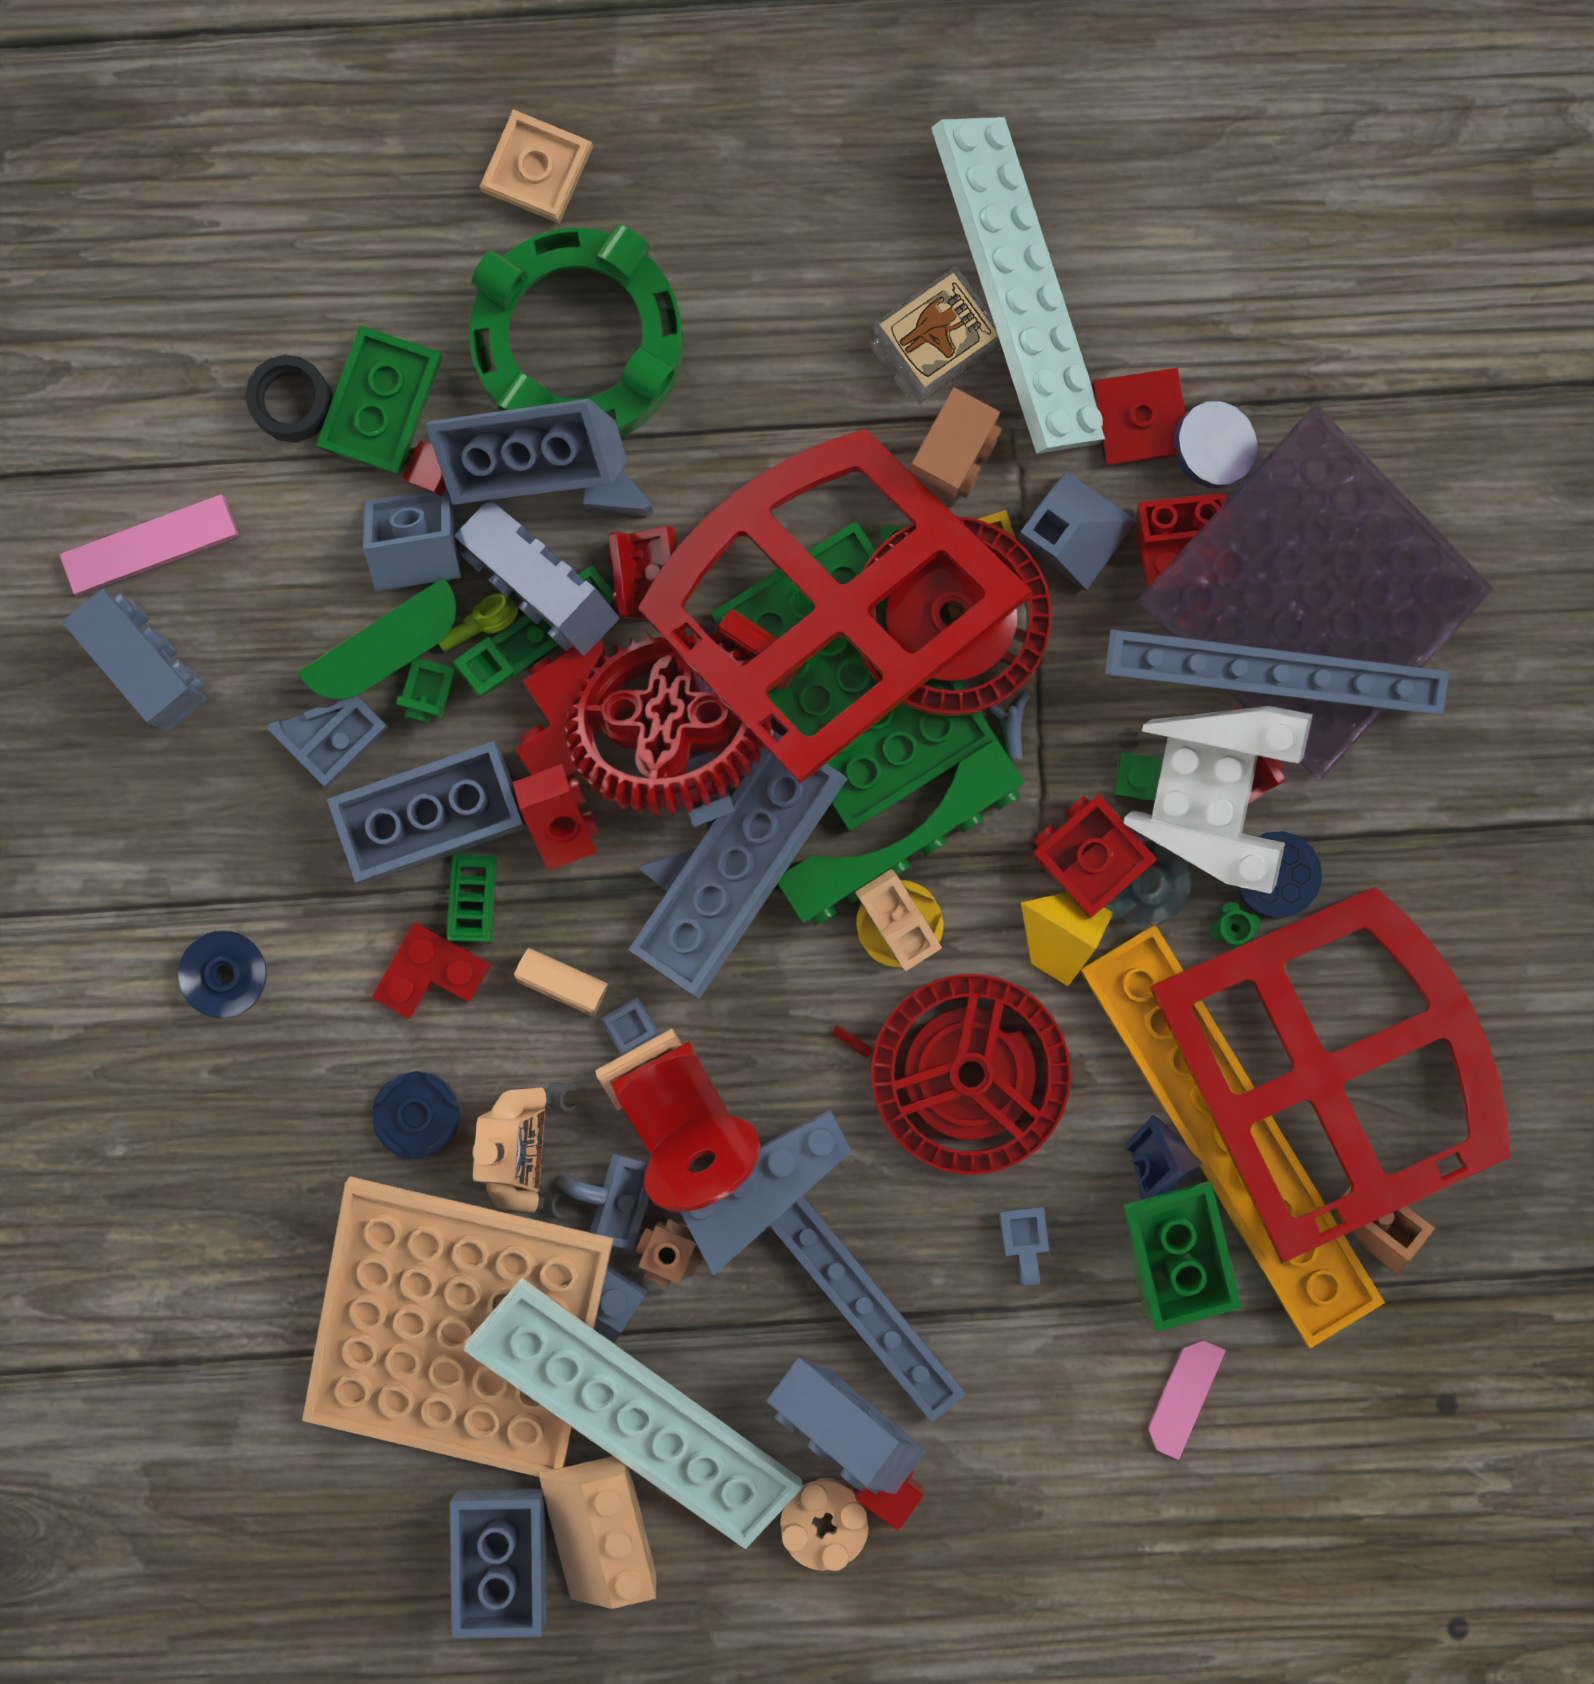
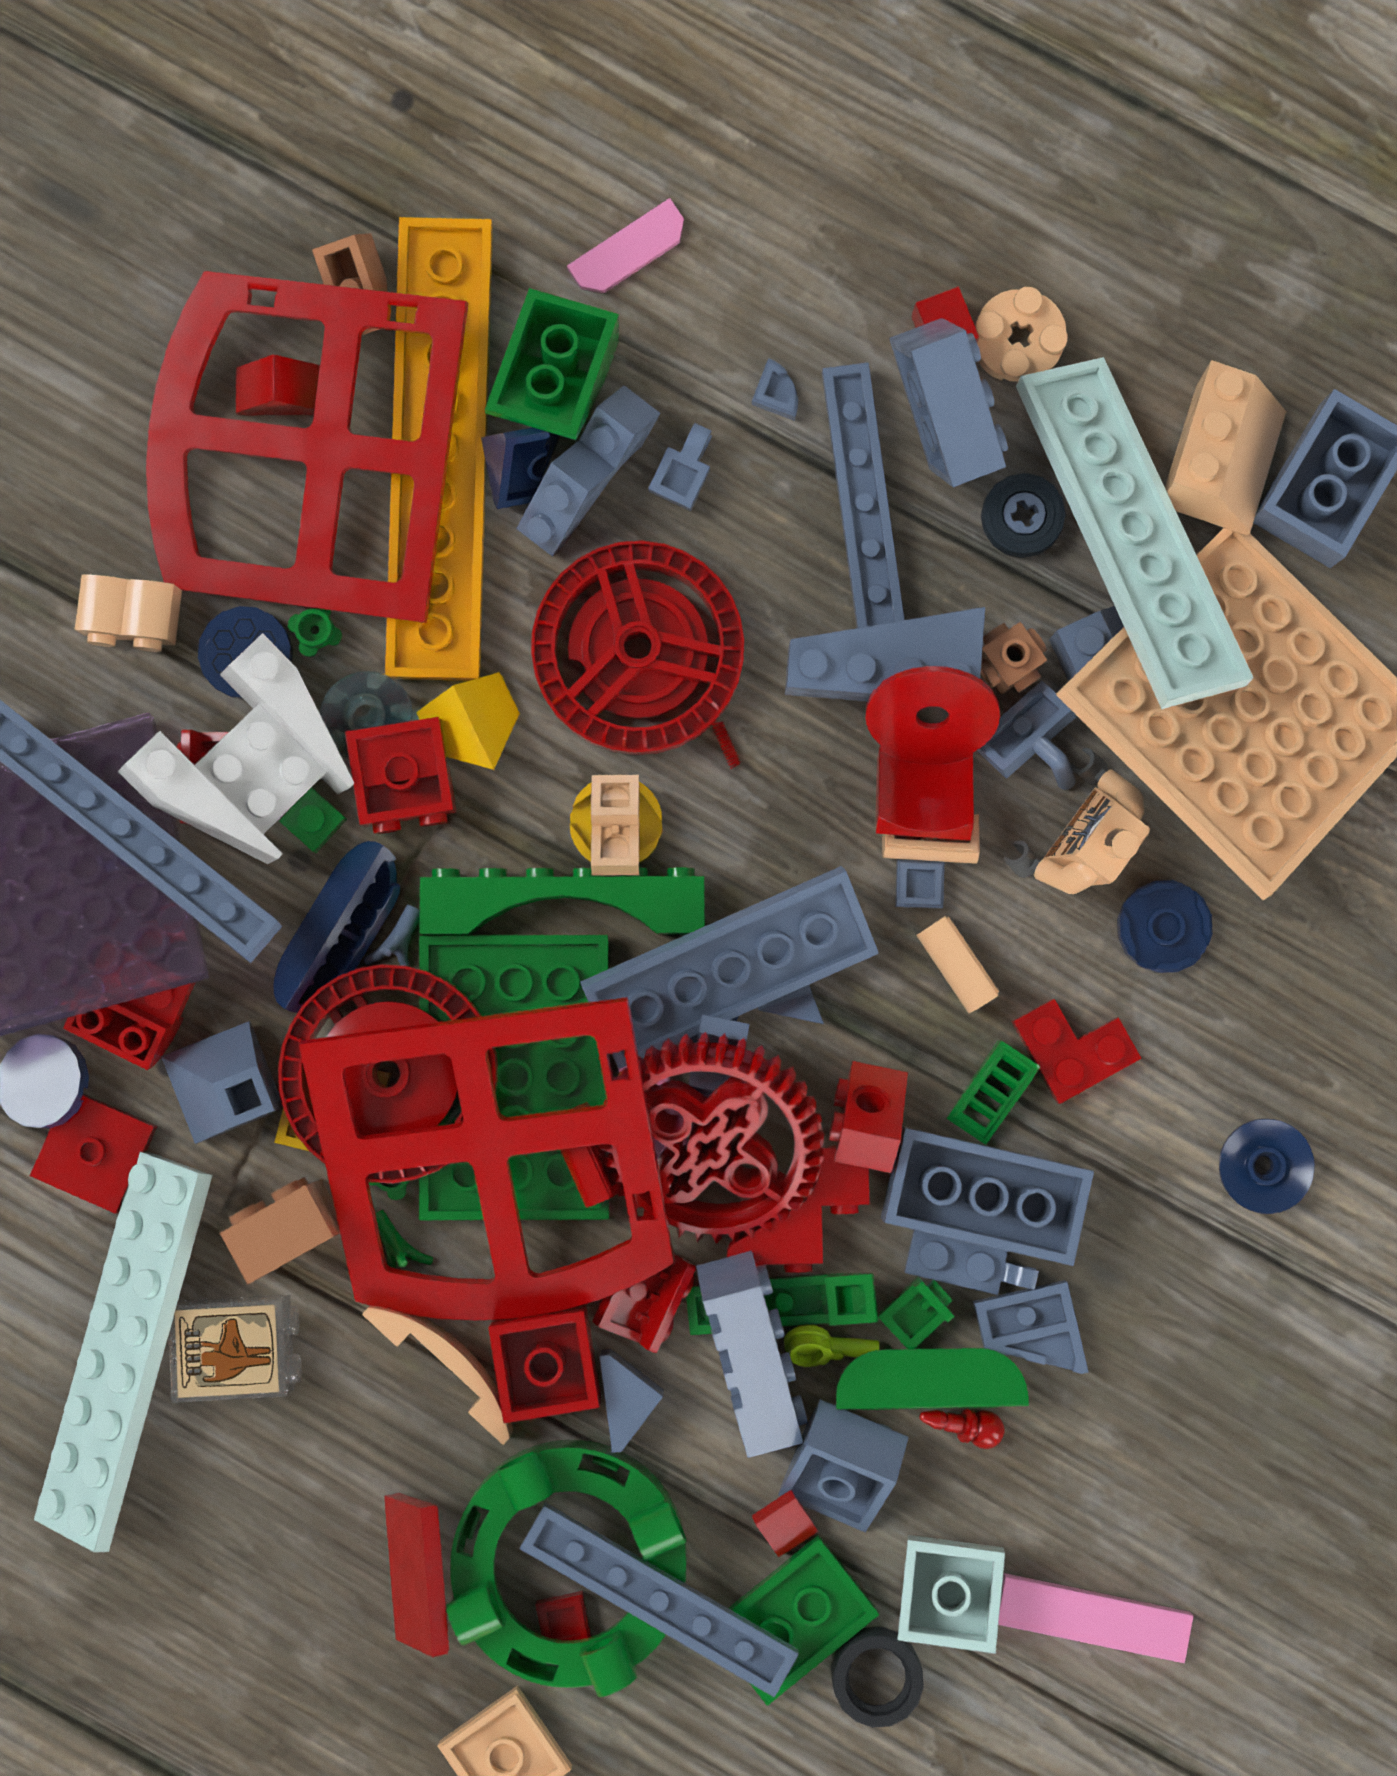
camera: 145 degrees left, 0 degrees up
sand blue brick [62,588,209,732] -> none
sand blue slope [425,399,627,505] -> none
none -> light nougat brick [75,574,182,652]
none -> red slope [236,354,320,416]
none -> dark blue brick [273,841,400,1013]
none -> light nougat slope [362,1306,514,1445]
none -> green bar [375,1209,434,1268]
none -> red tile [384,1493,449,1657]
none -> red brick [488,1304,602,1424]
none -> sand blue arch [516,386,661,557]
none -> sand blue plate [520,1502,799,1698]
none -> red tile [535,1591,592,1640]
none -> sand blue tile [752,358,798,421]
none -> light aqua brick [898,1535,1005,1653]
none -> sand blue plate [904,1229,1039,1295]
none -> red bar [919,1409,1005,1449]
none -> black bush [981,473,1066,558]

